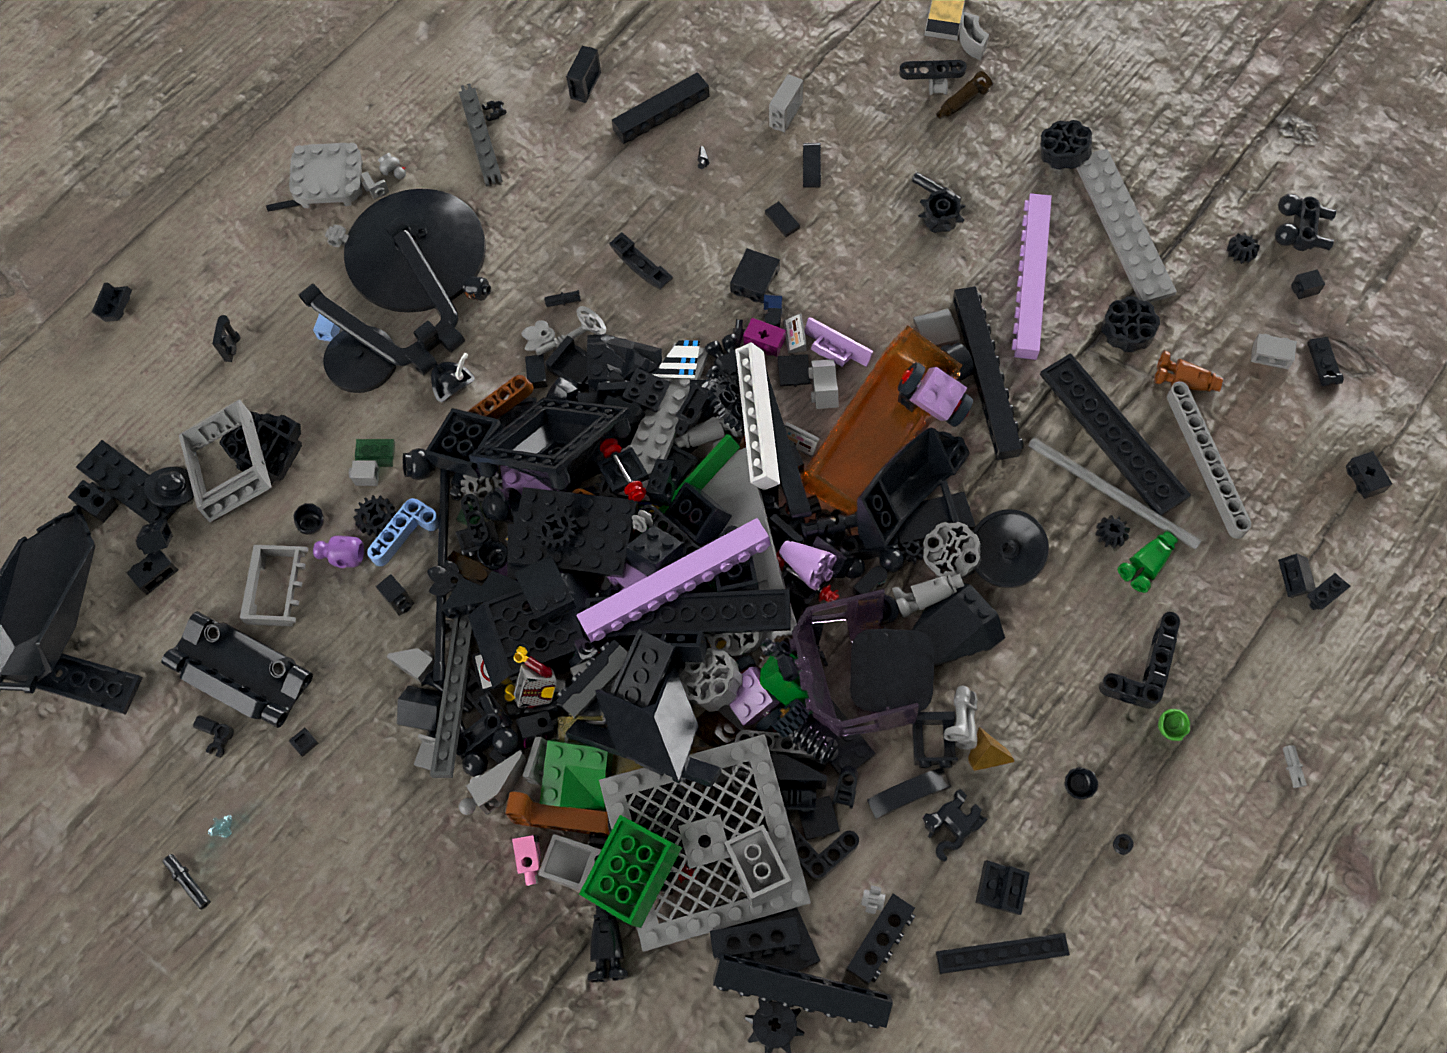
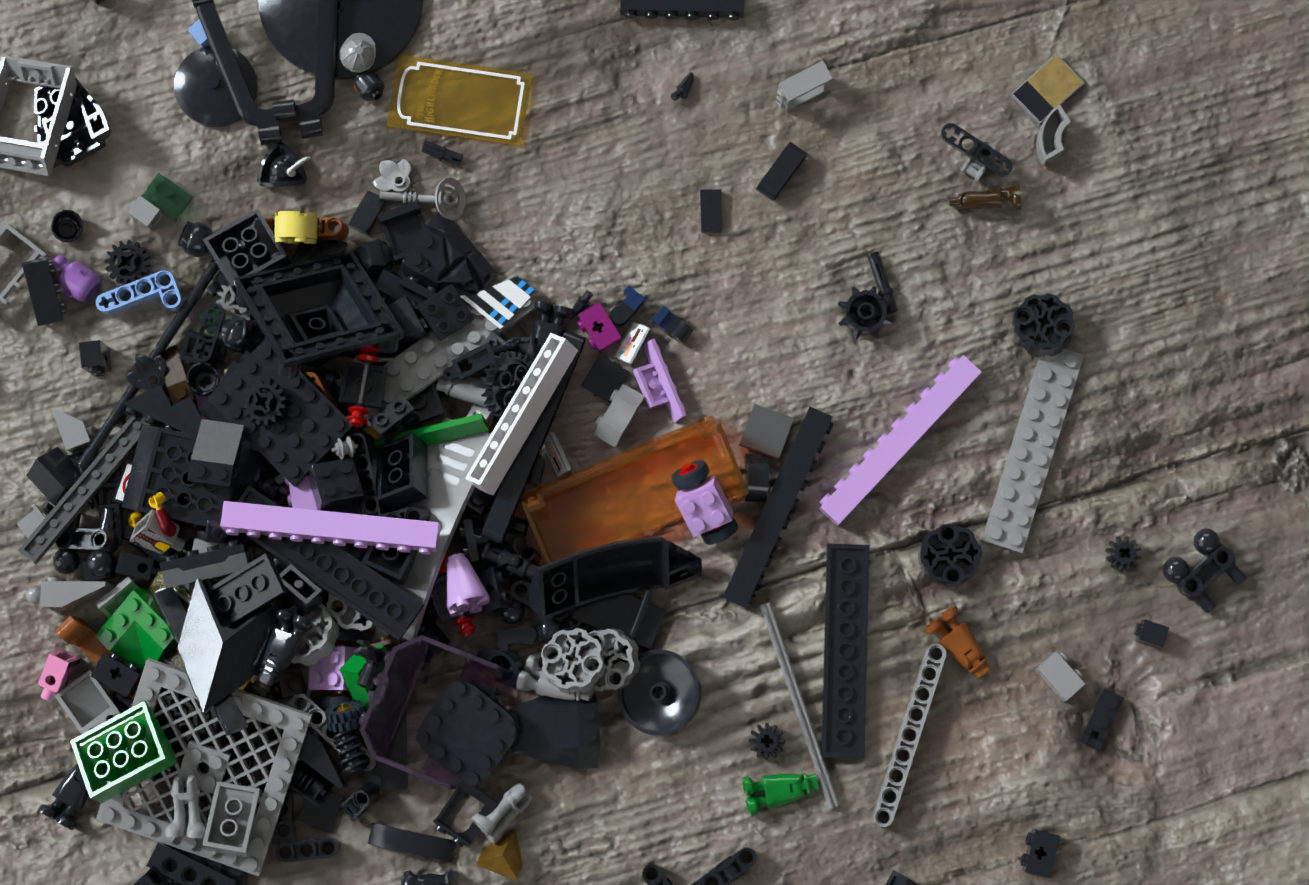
camera: 30 degrees right, 15 degrees up
black slope [609,232,673,290] -> none
black panel [730,248,780,303] -> none
none -> black brick [22,257,67,326]
none -> black brick [90,652,142,697]
none -> light grey piece [165,775,206,838]
none -> black piece [258,608,313,687]
none -> light yellow brick [274,211,318,244]
none -> light grey piece [340,33,376,73]
none -> clear yellow piece [386,54,533,147]
none -> light grey connector [541,628,605,694]
none -> leg [652,305,693,344]

